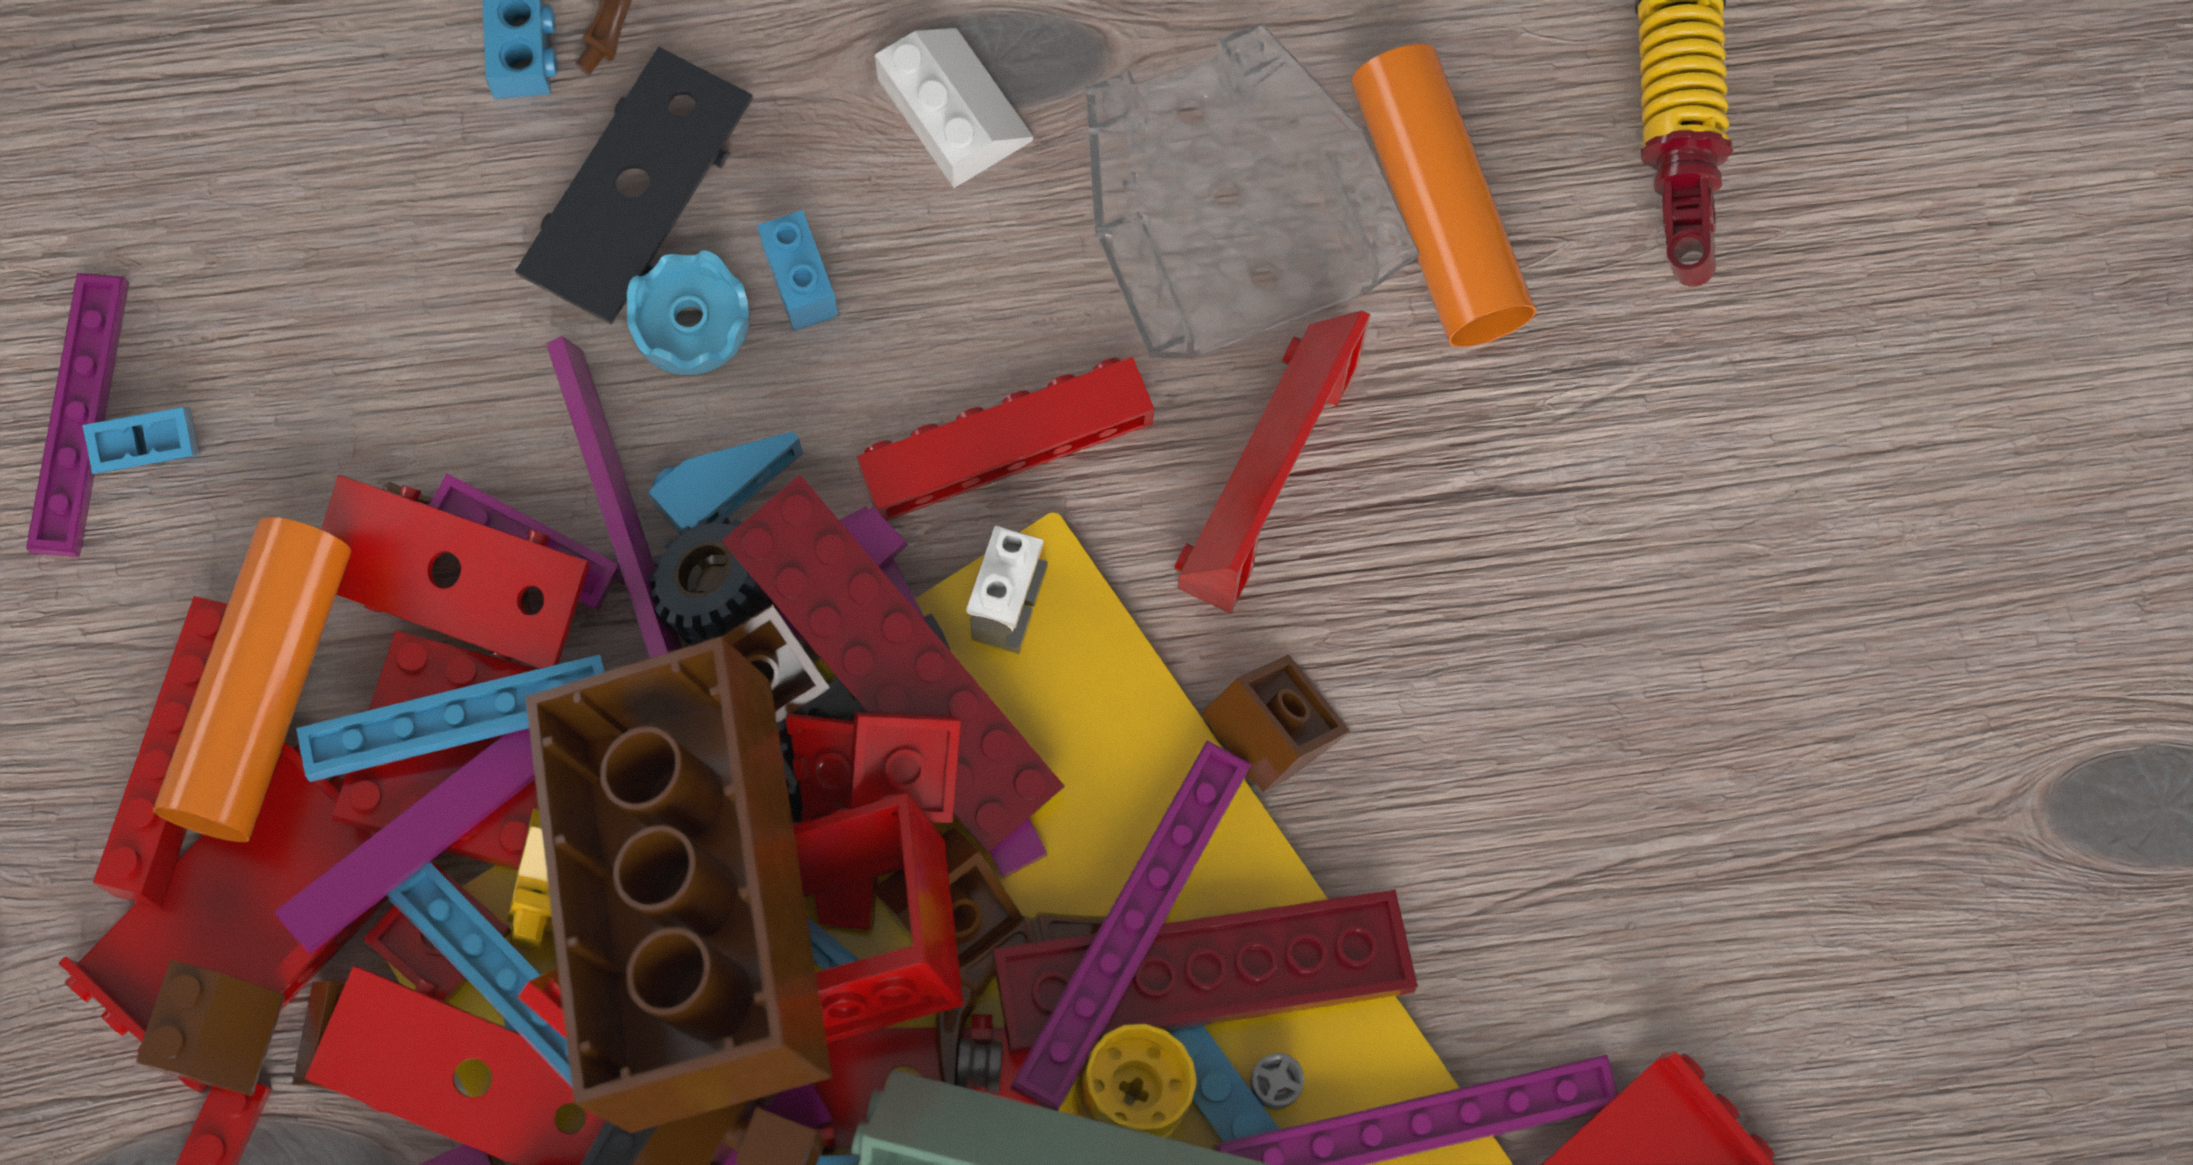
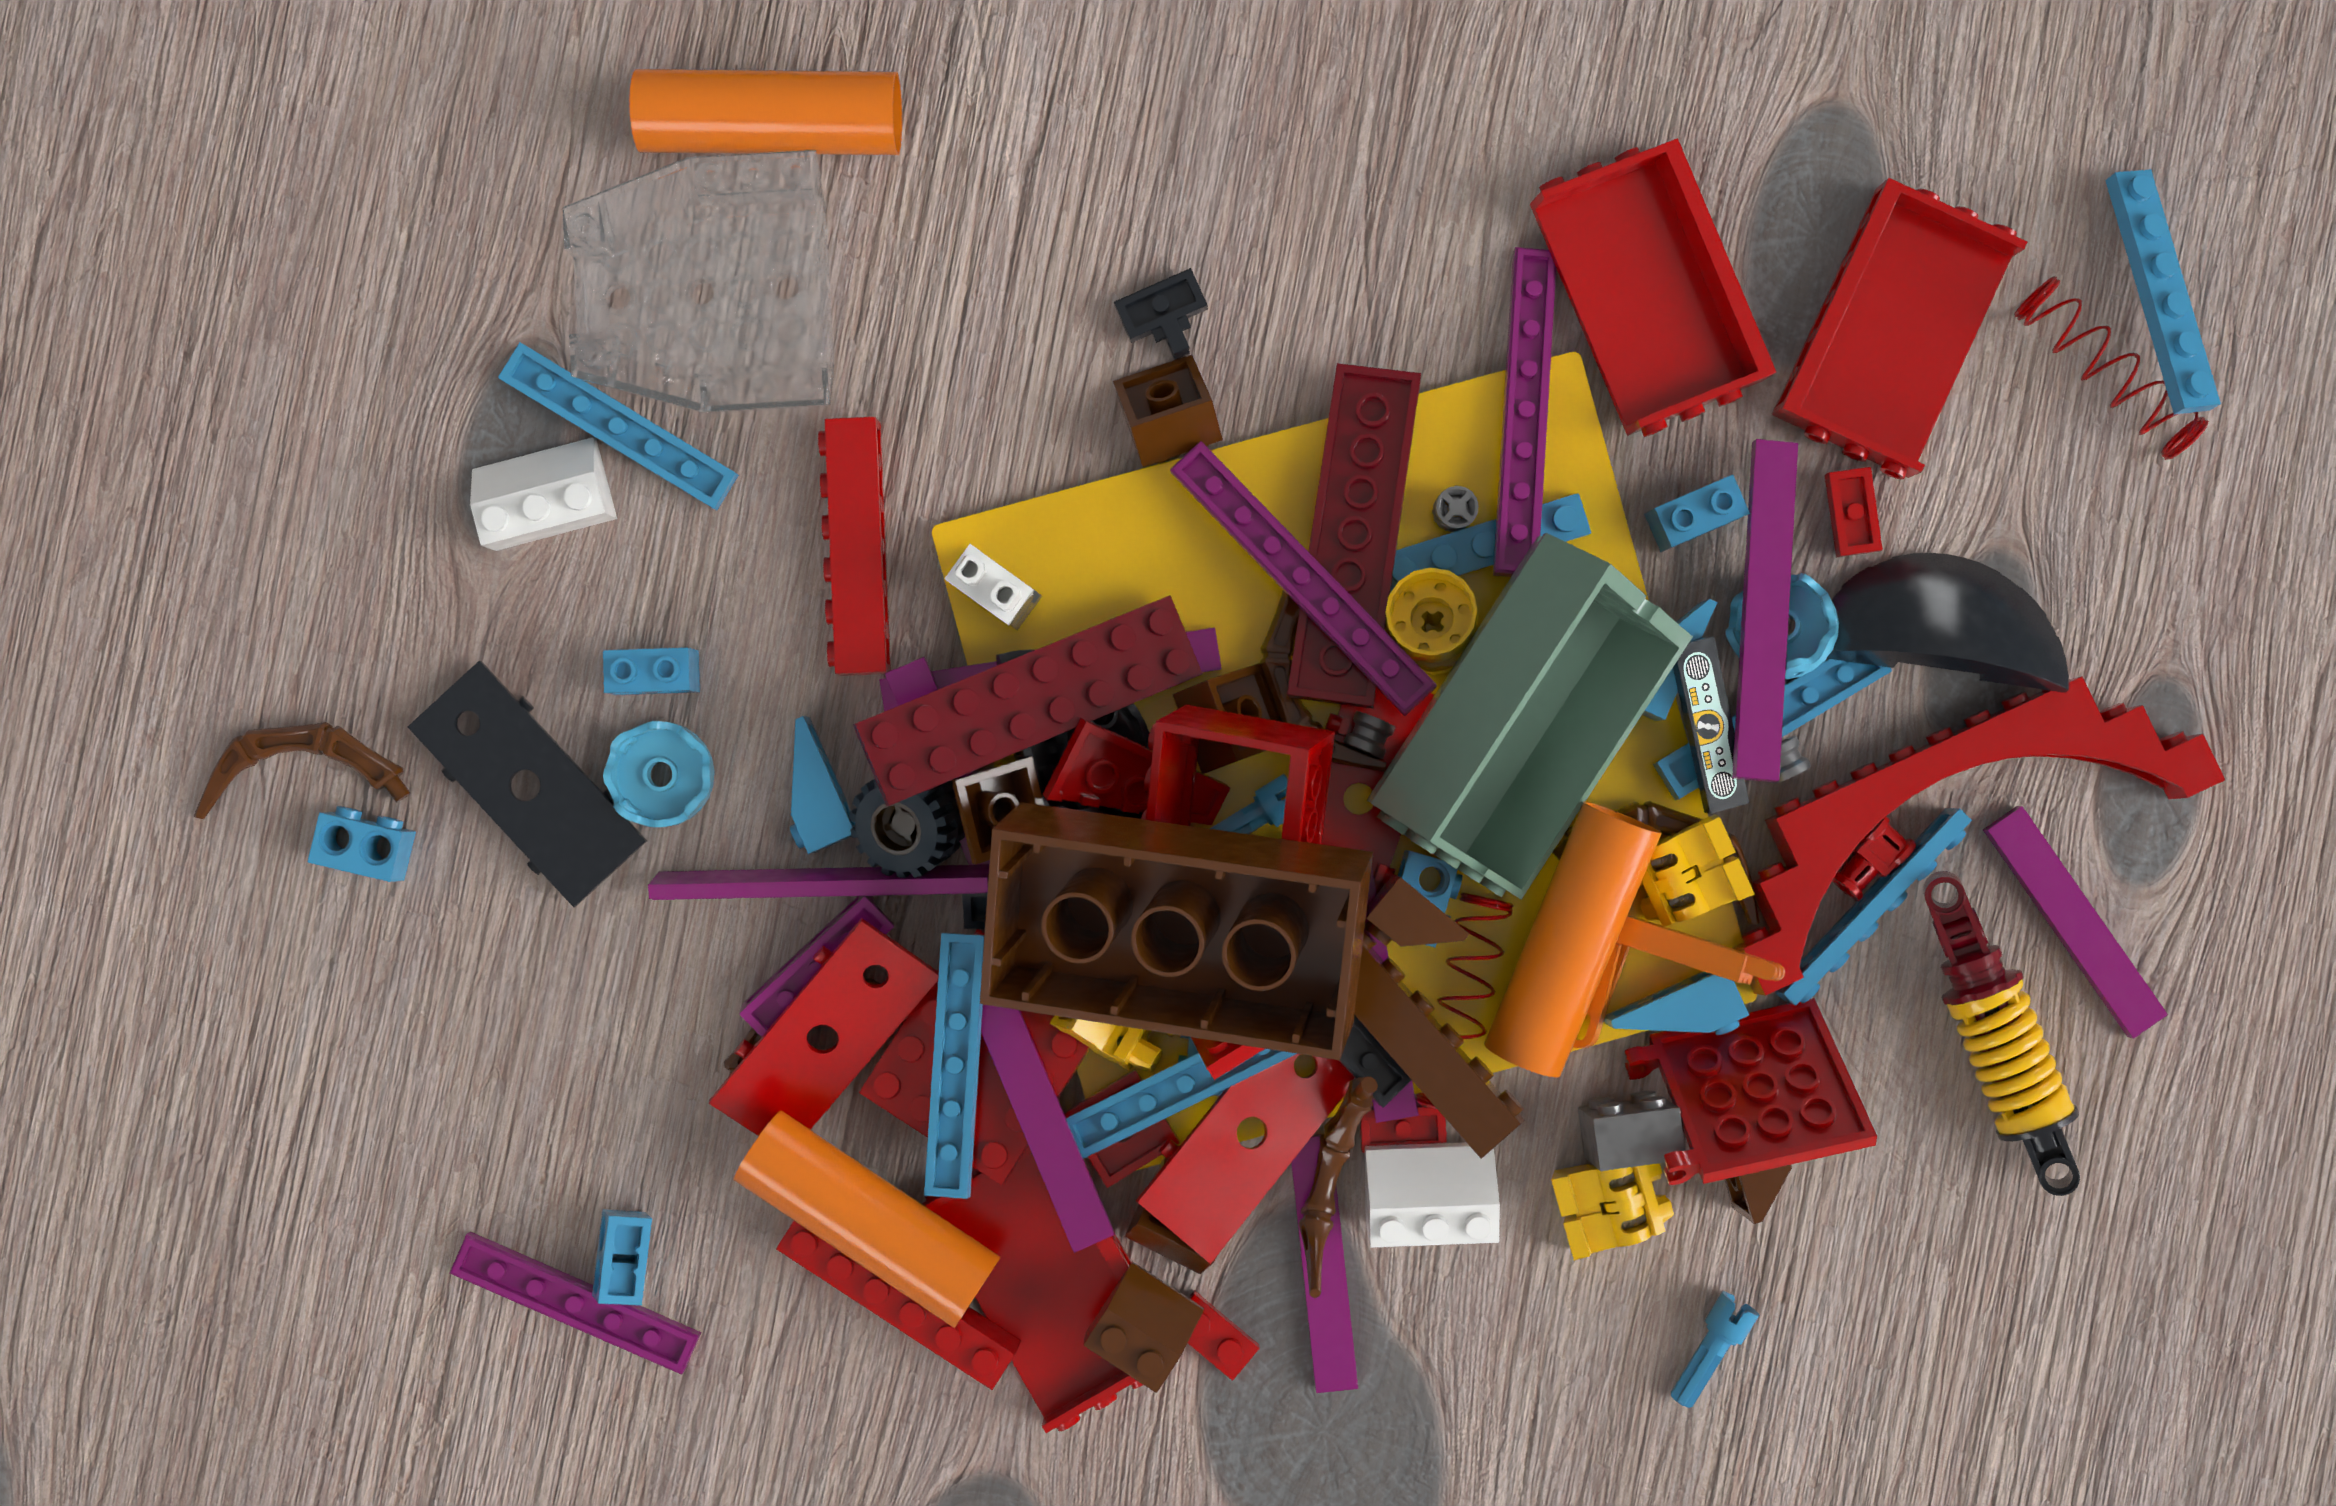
camera: 70 degrees left, 15 degrees up
red plate [847,712,961,823] -> none
red slope [1174,310,1371,614] -> none
none -> dark azure plate [498,342,739,511]
none -> black hinge [1114,268,1208,360]

